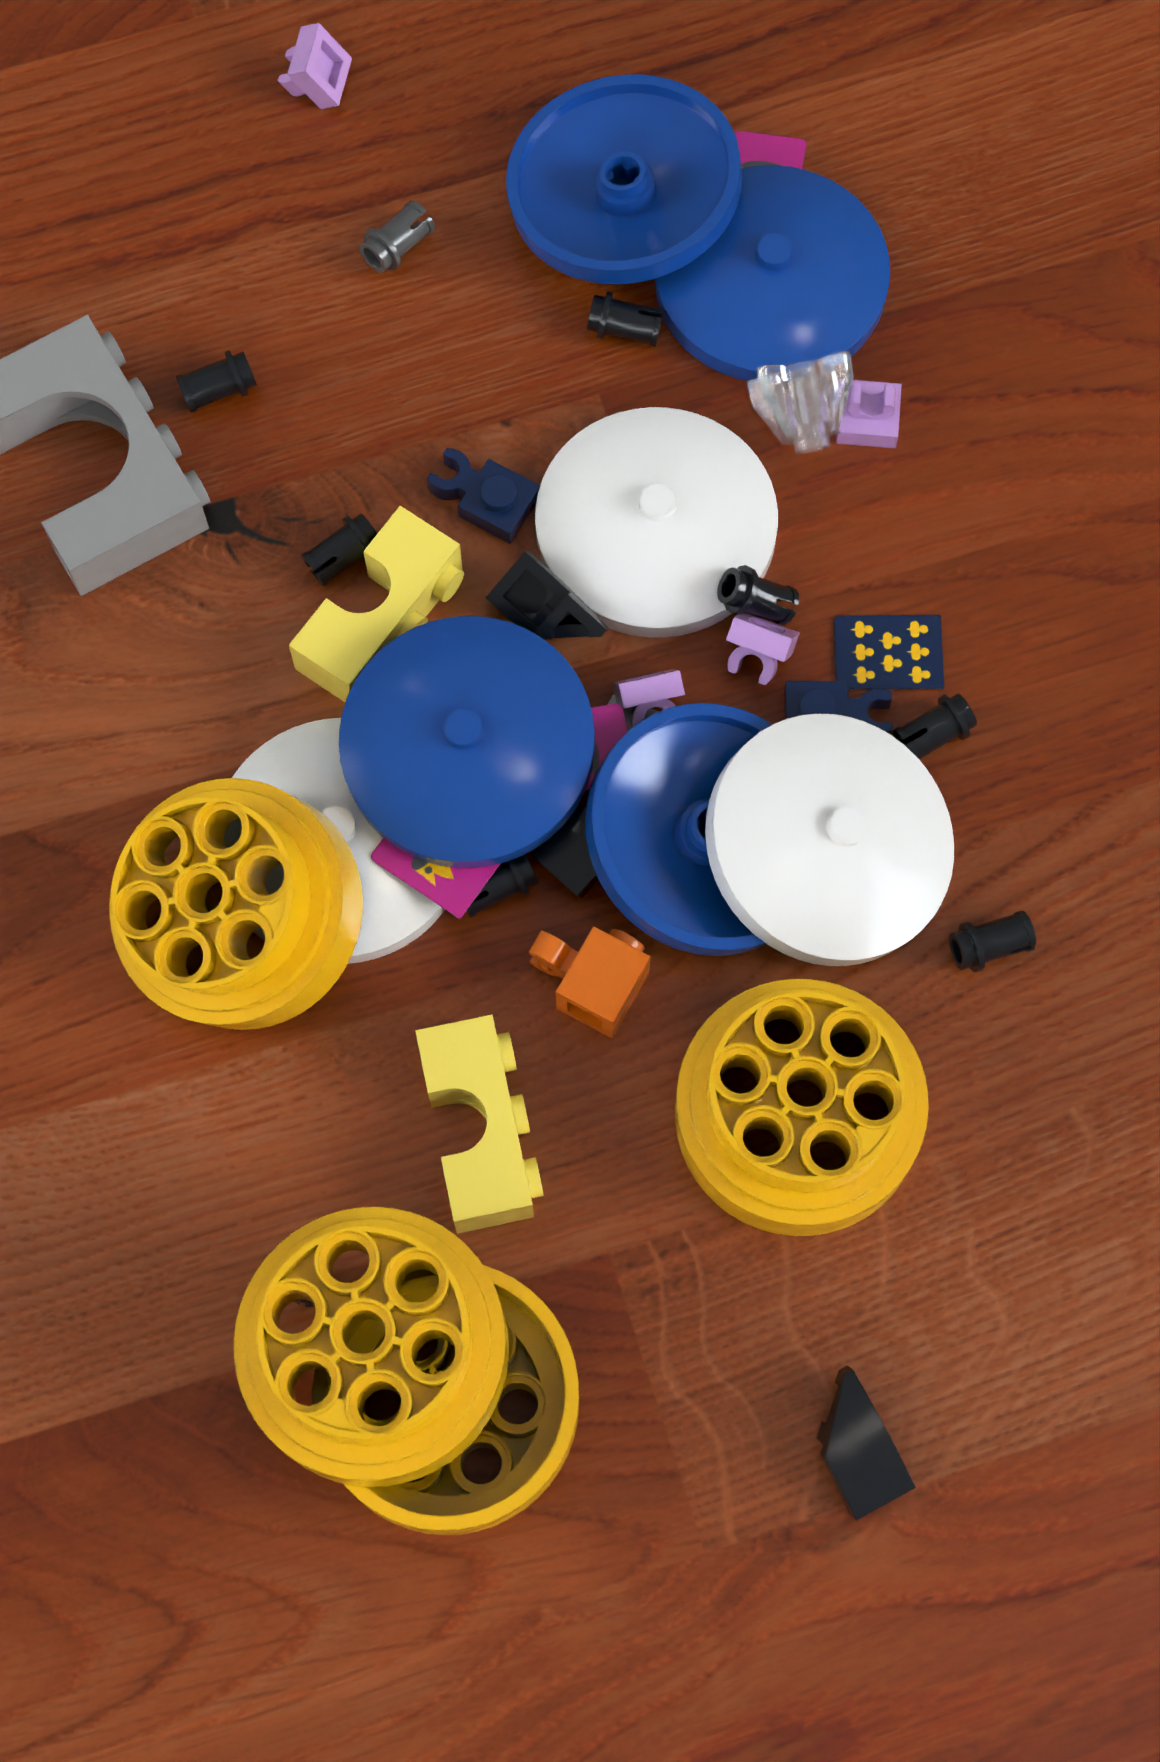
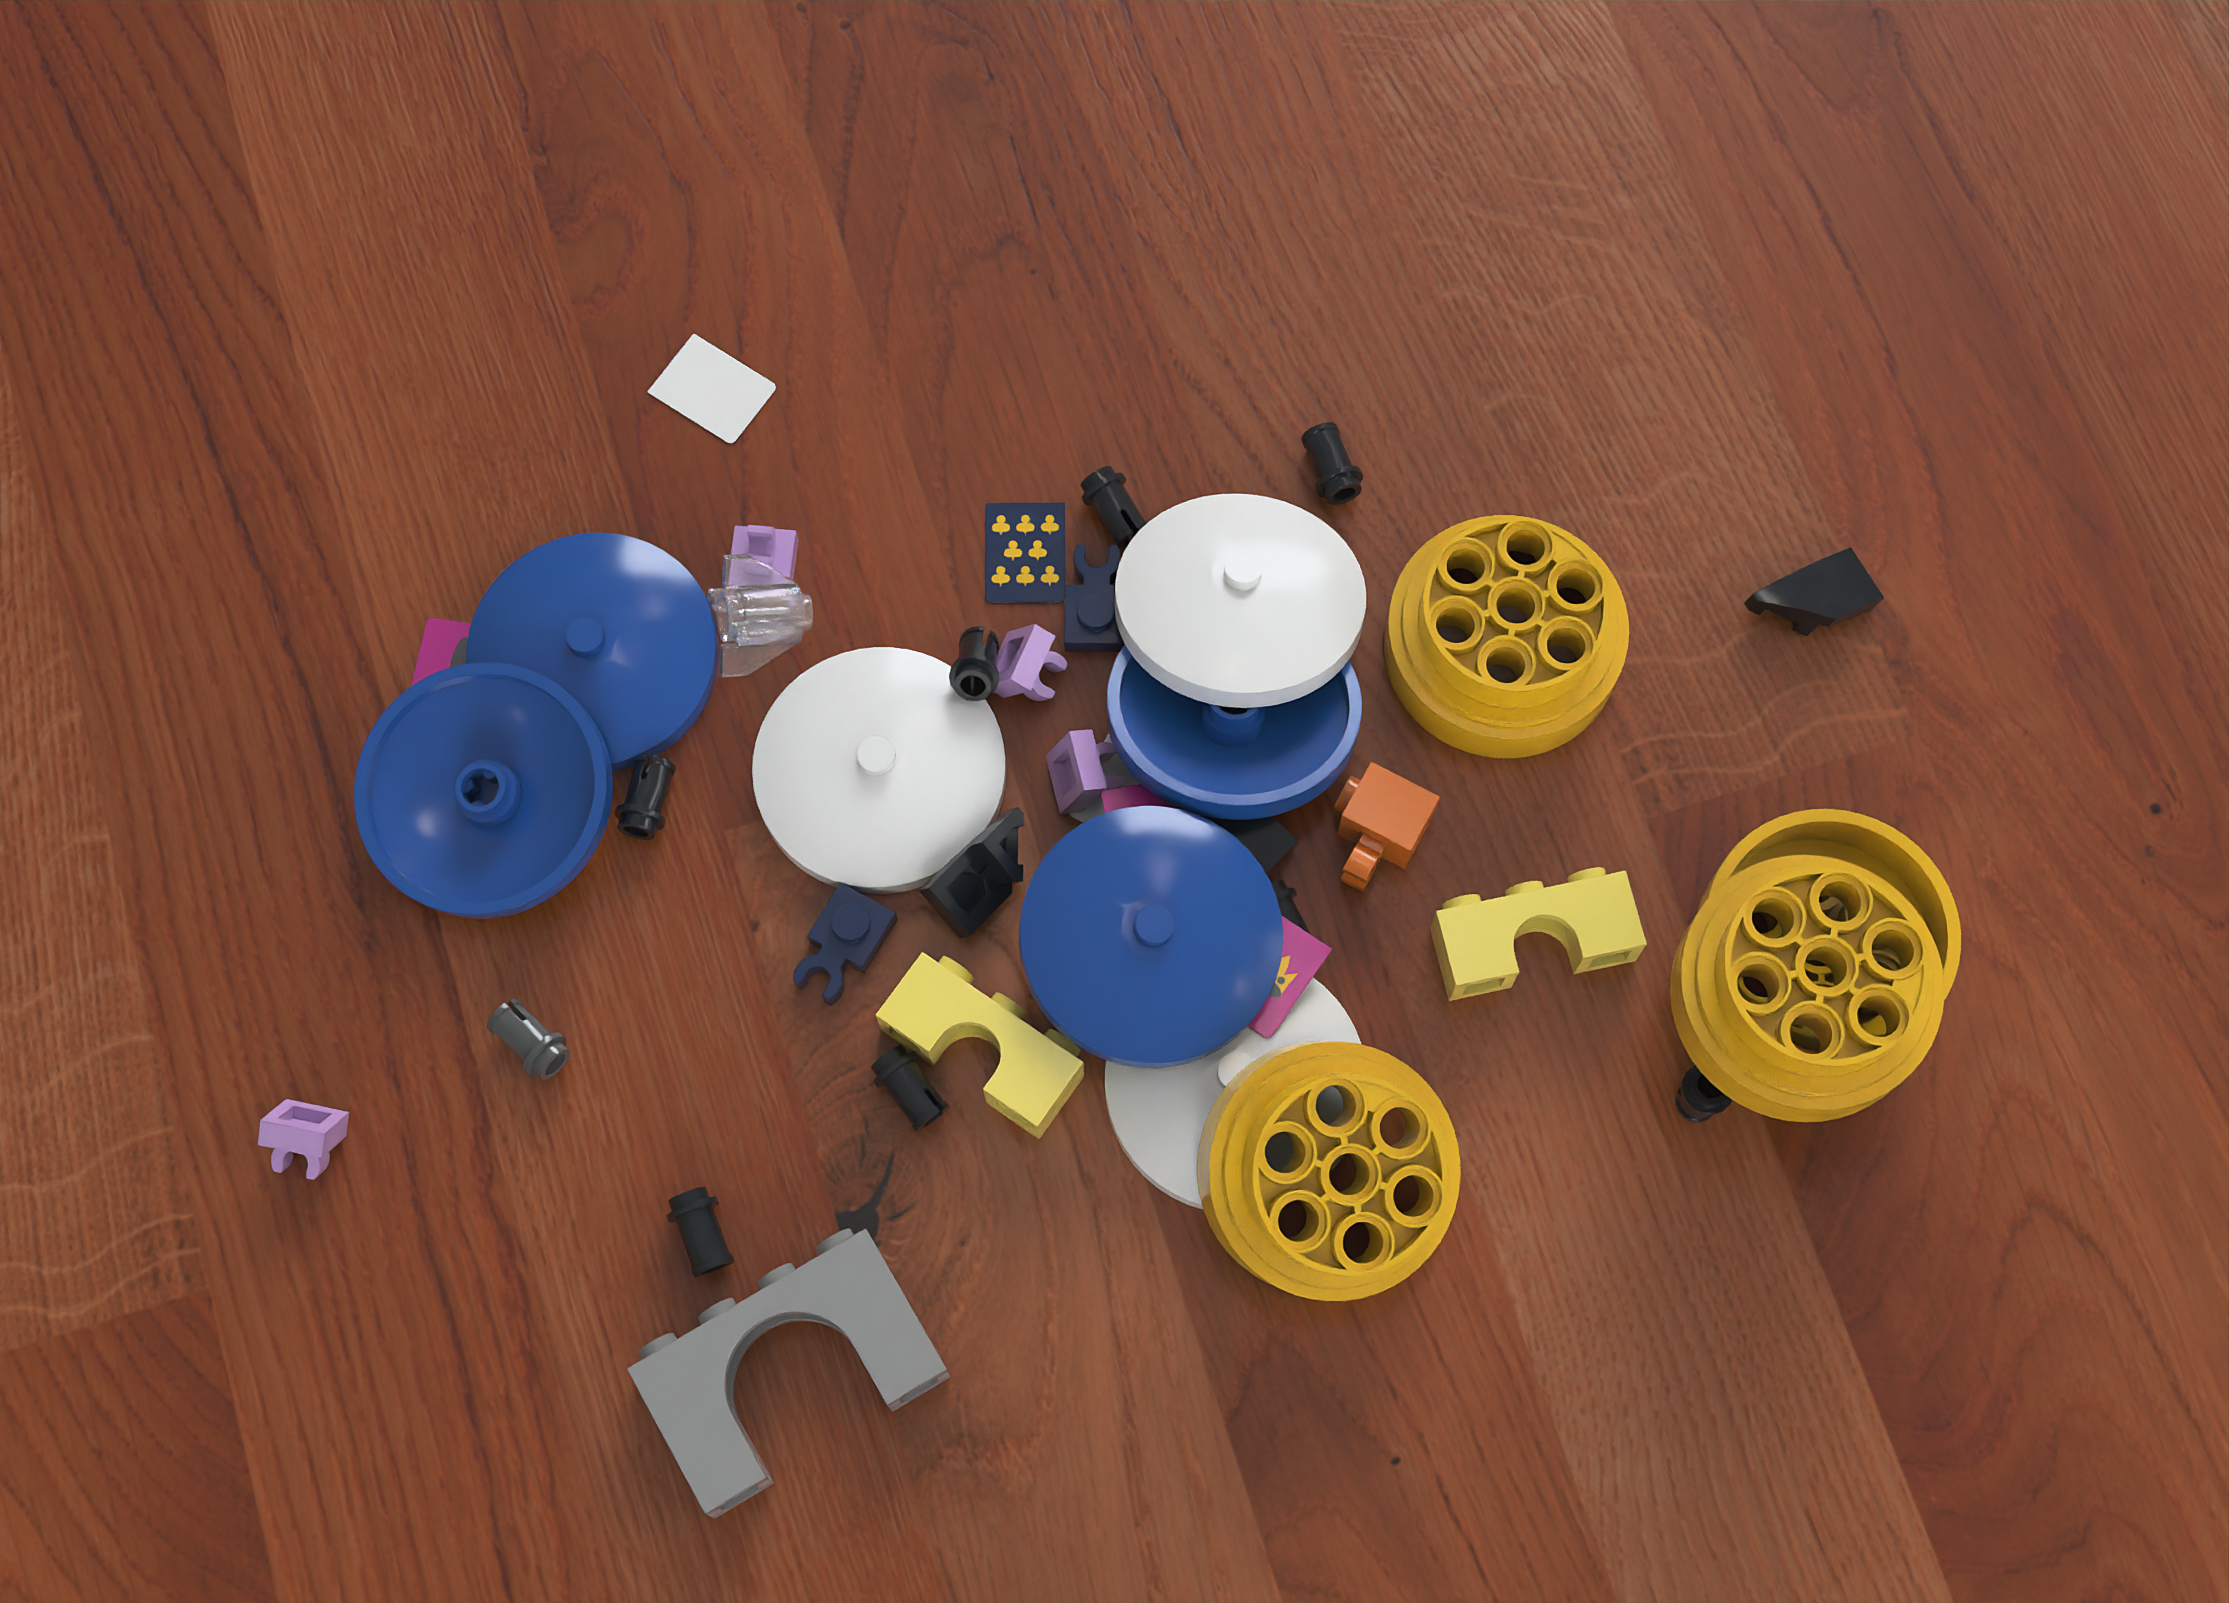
camera: 90 degrees left, 0 degrees up
none -> white sticker [647,333,776,443]

